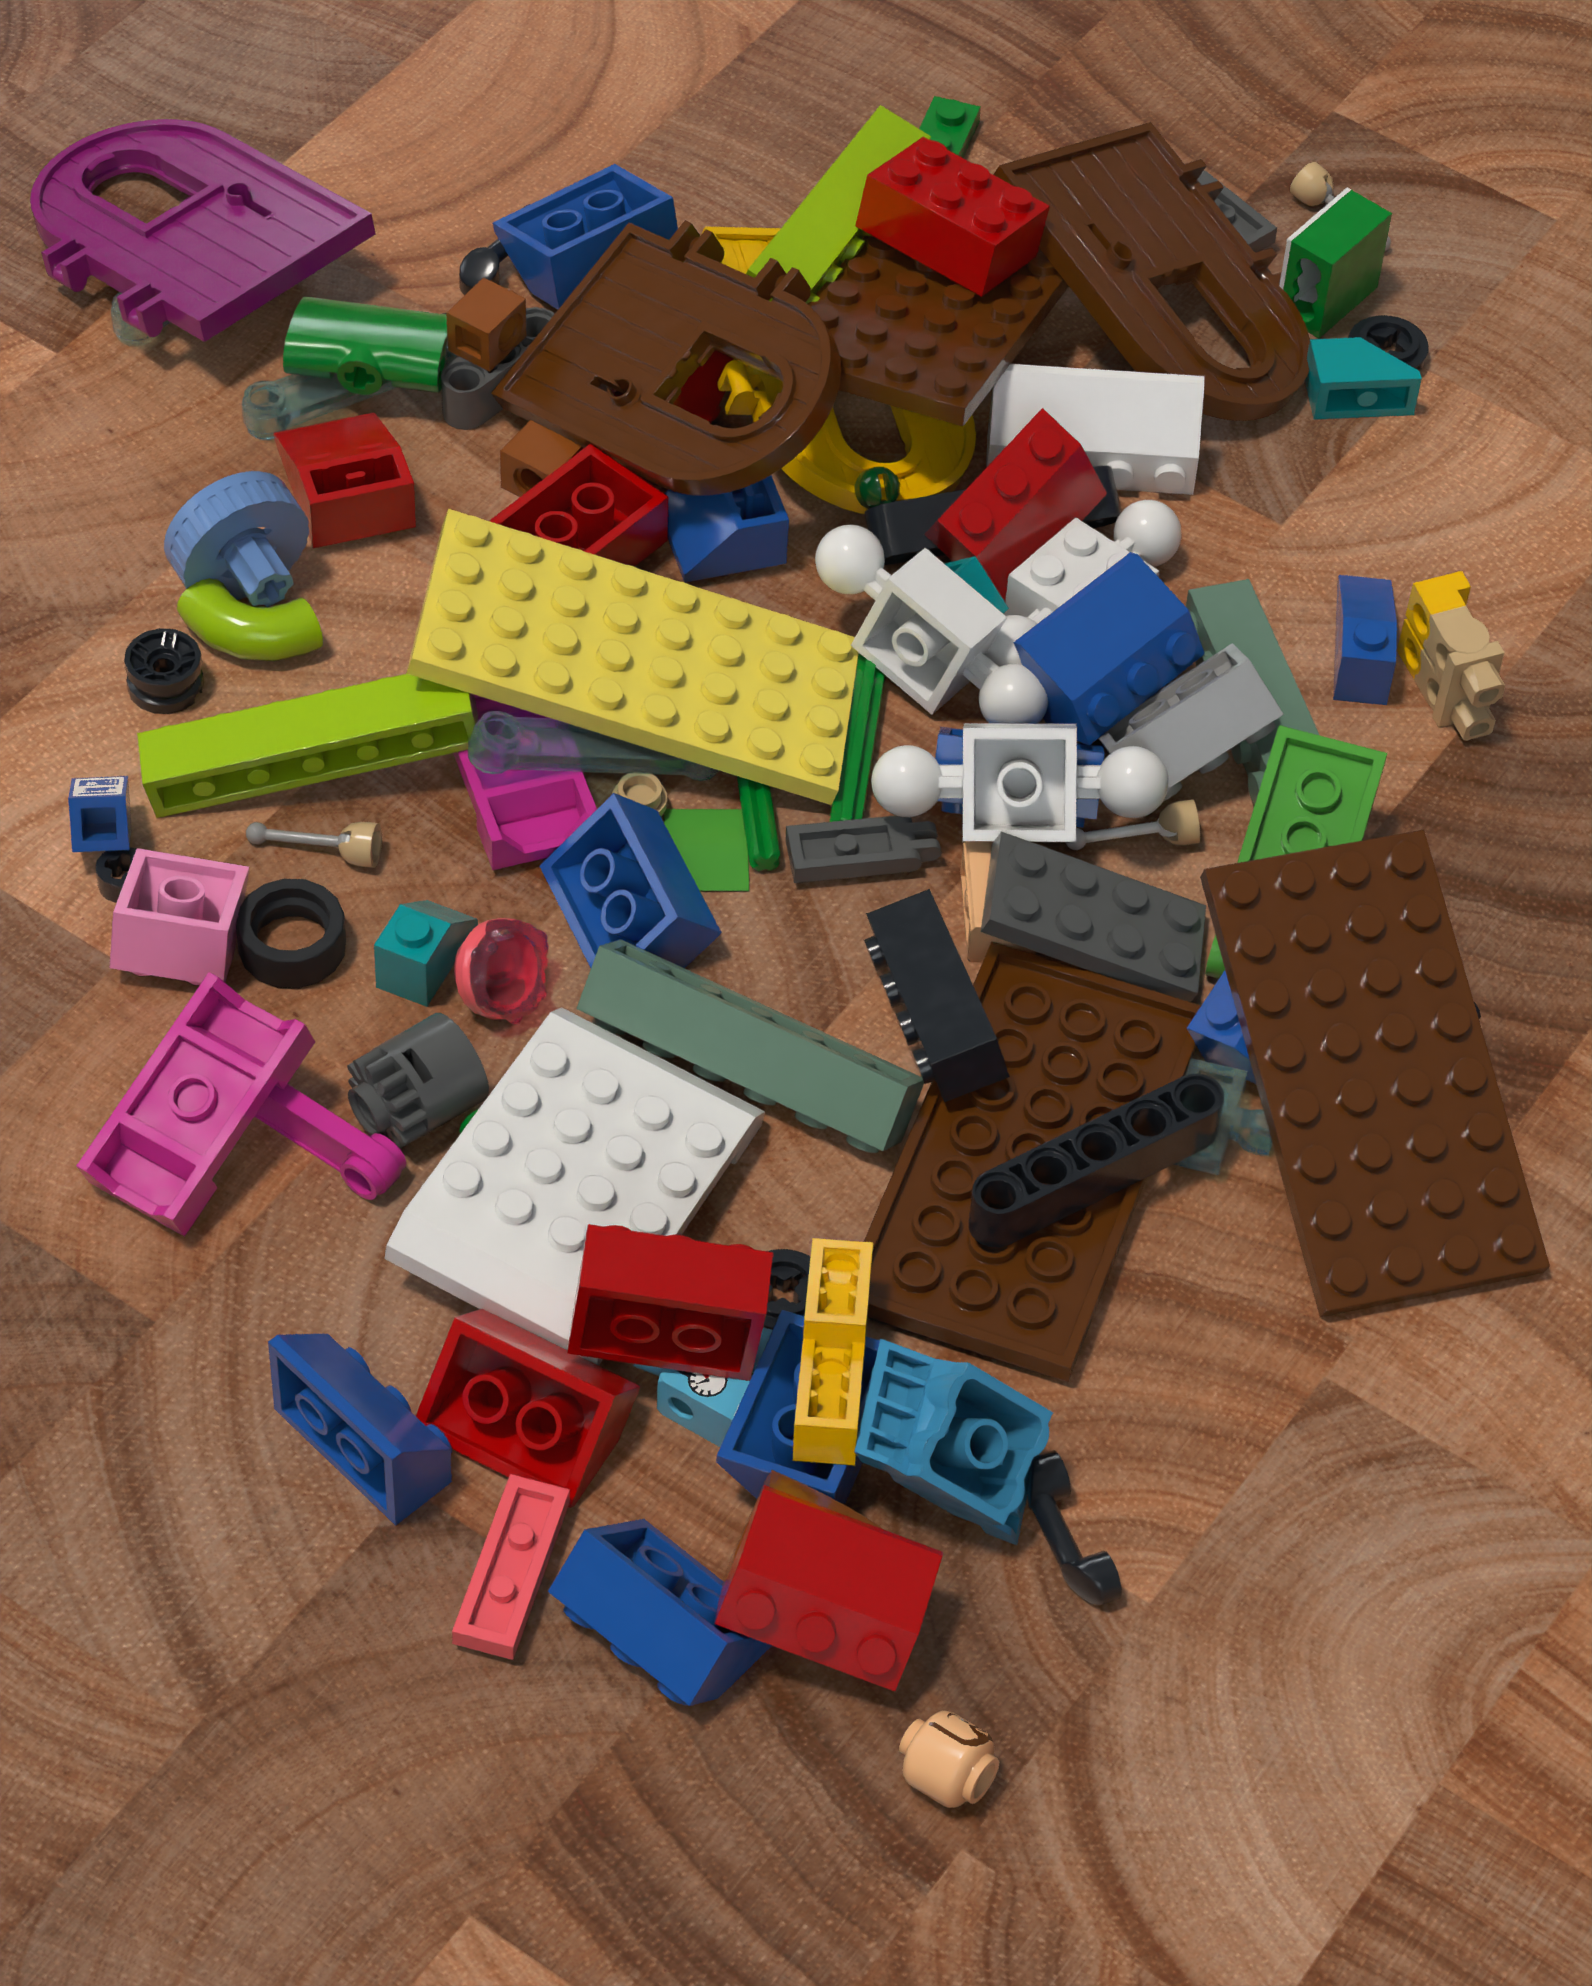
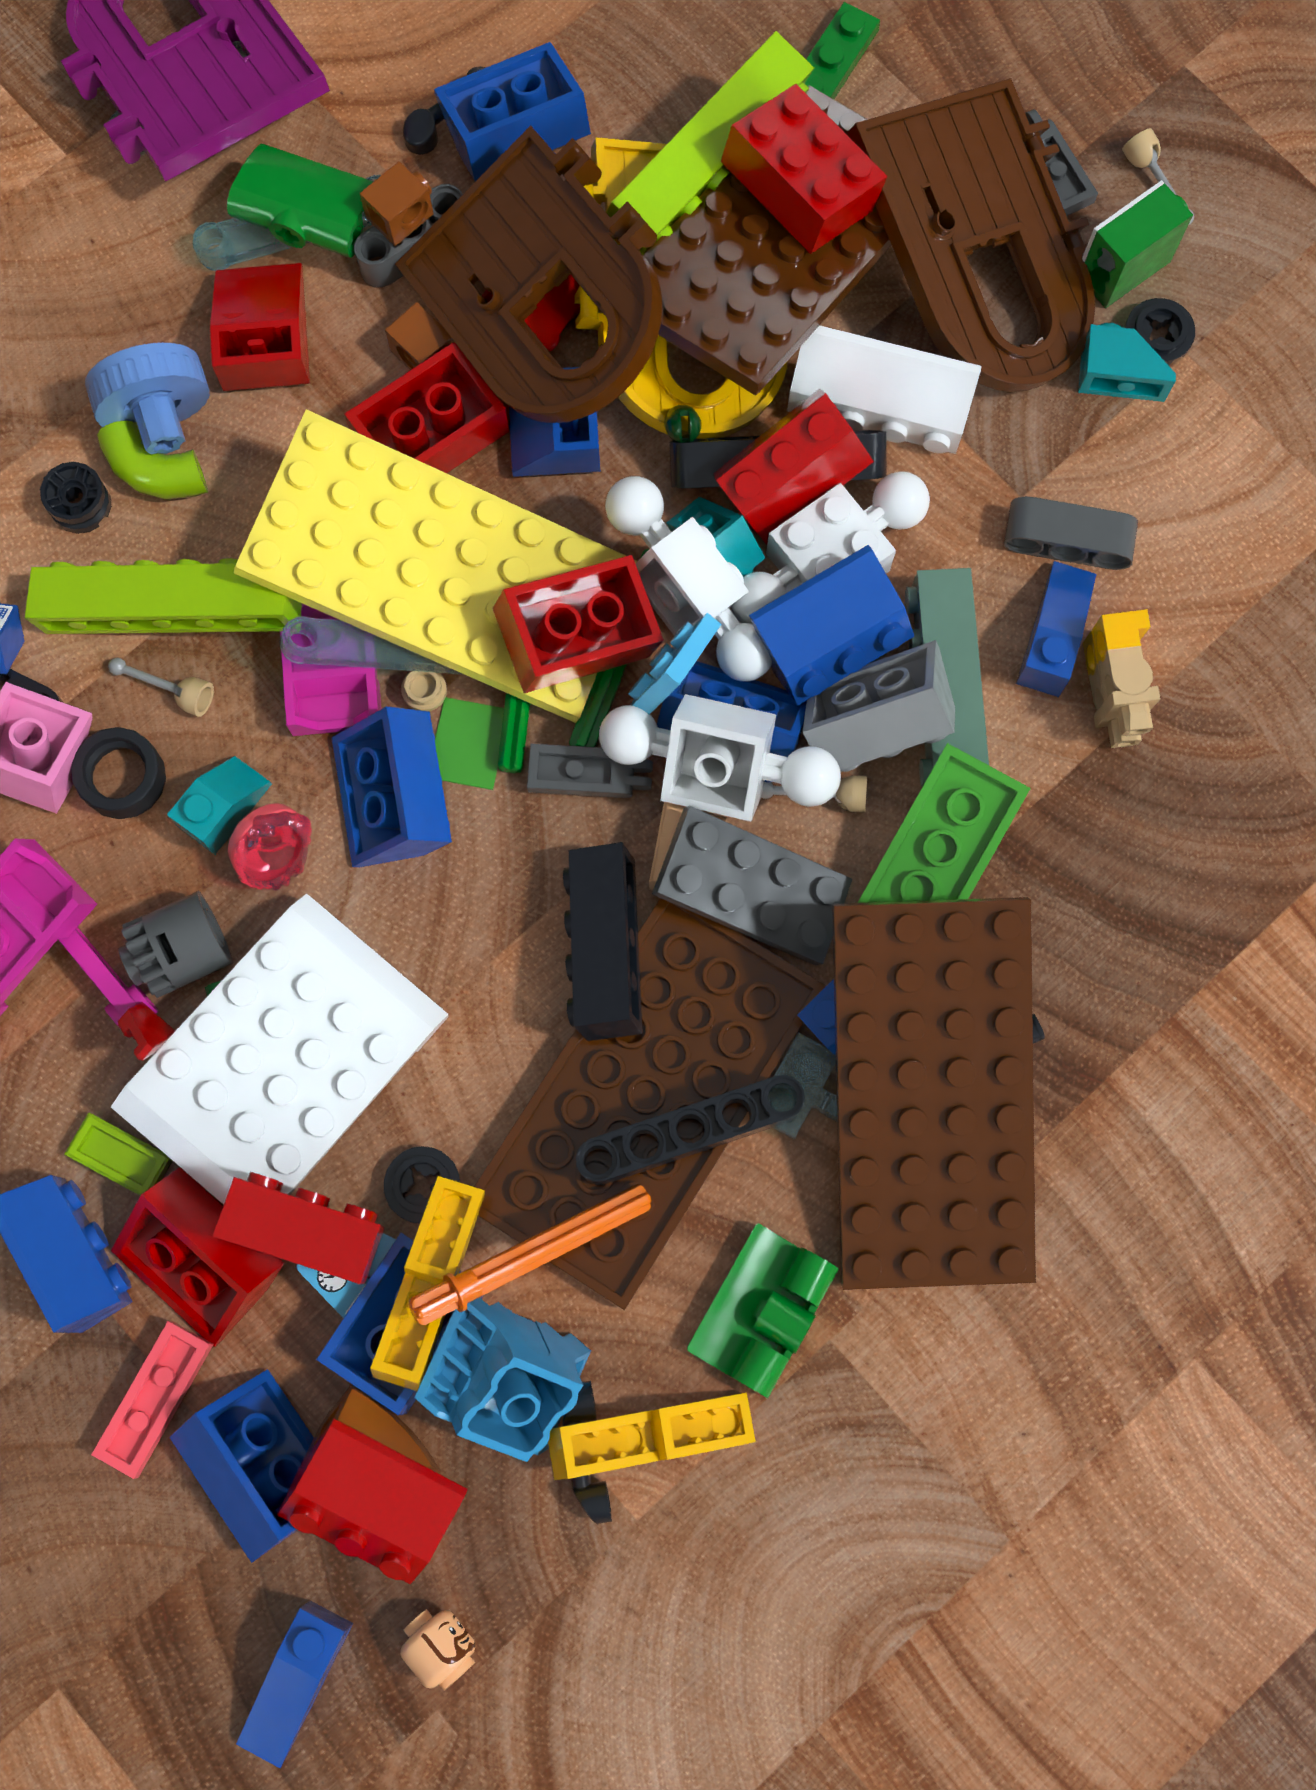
camera: 15 degrees right, 25 degrees up
sand green brick [576,939,924,1153] -> none
none -> lime tile [64,1113,173,1196]
none -> red tile [117,1002,176,1061]
none -> blue slope [236,1600,354,1768]
none -> orange axle [409,1184,652,1325]
none -> red brick [492,555,664,694]
none -> yellow slope [548,1393,756,1480]
none -> medium azure plate [628,613,722,715]
none -> green panel [687,1223,839,1398]
none -> dark grey beam [1004,496,1138,570]

